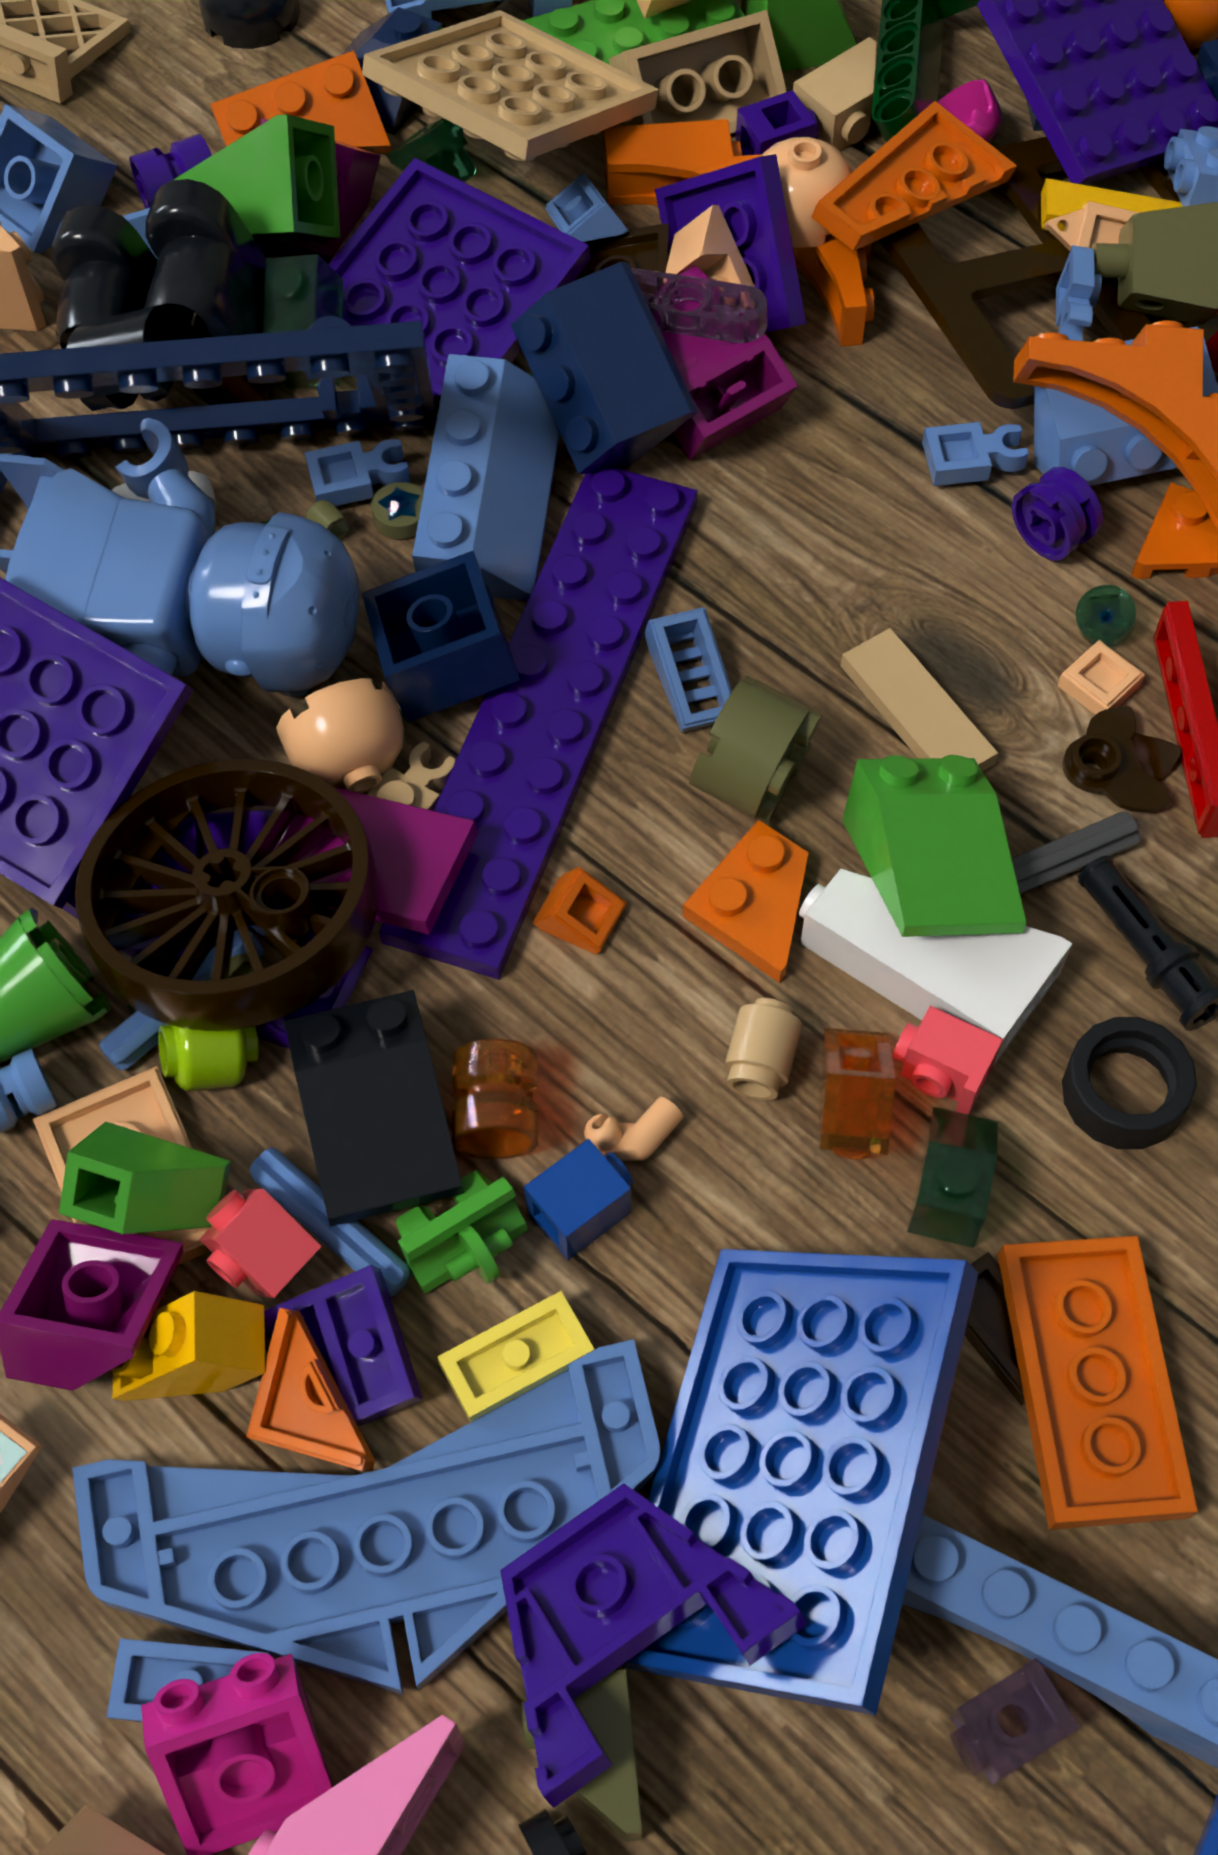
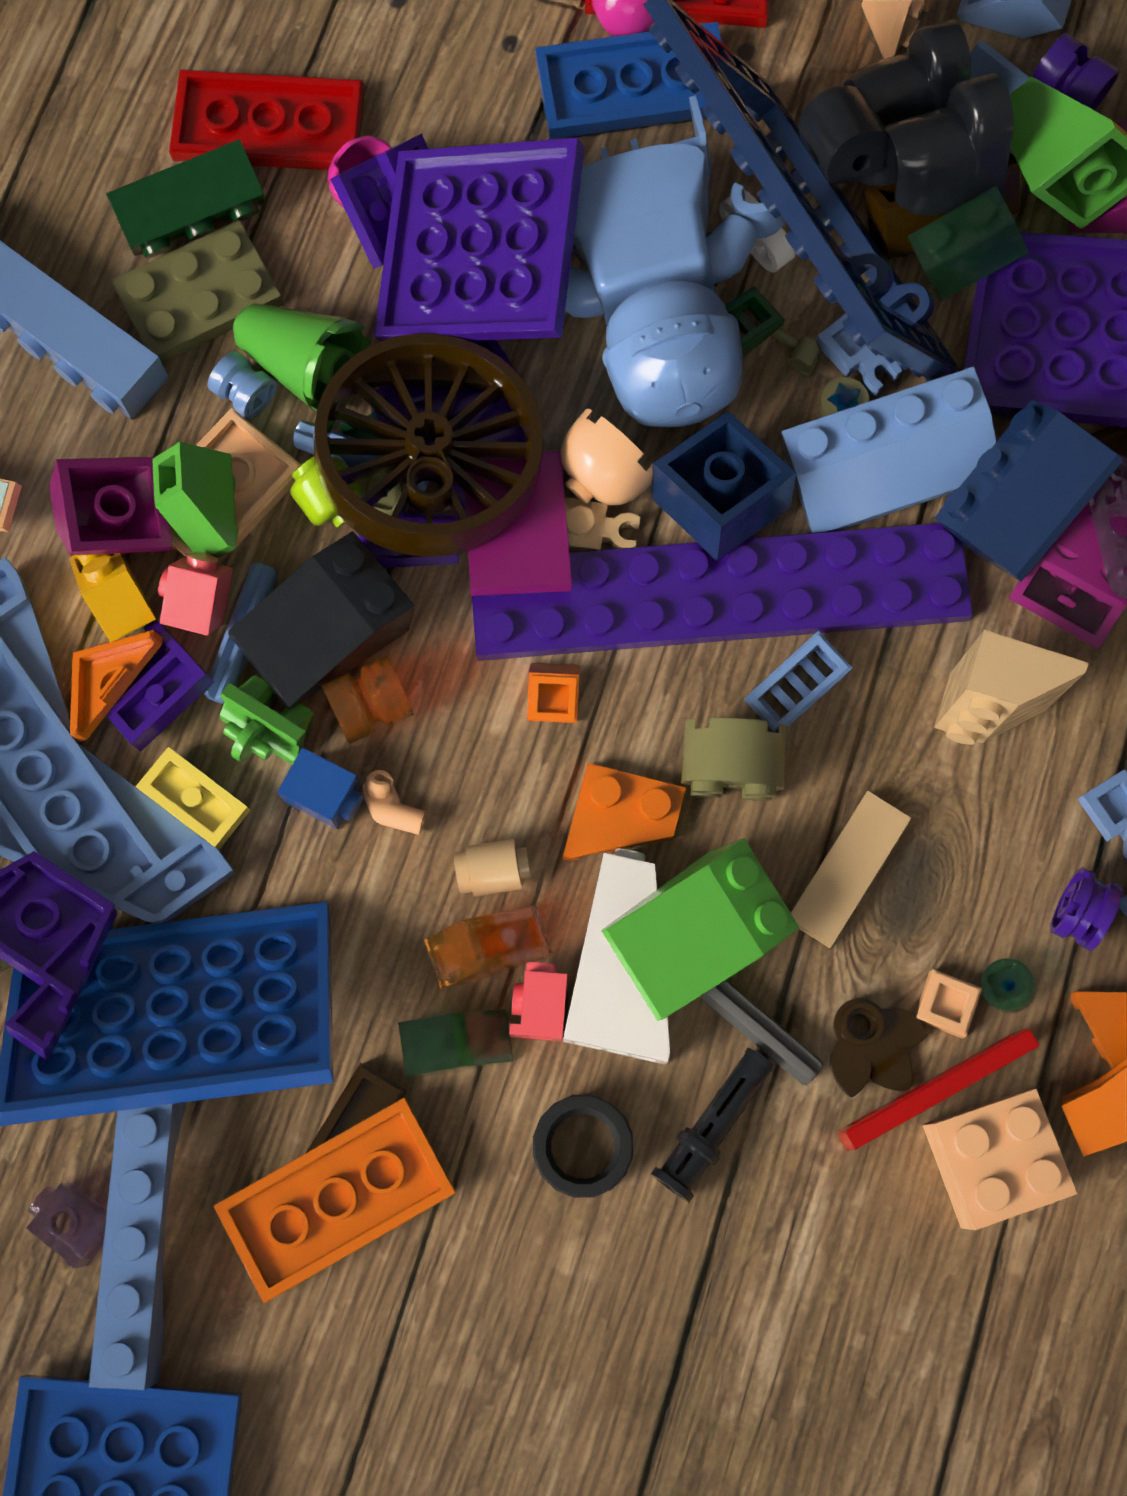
camera: 65 degrees right, 15 degrees up
none -> tan slope [934,630,1089,745]

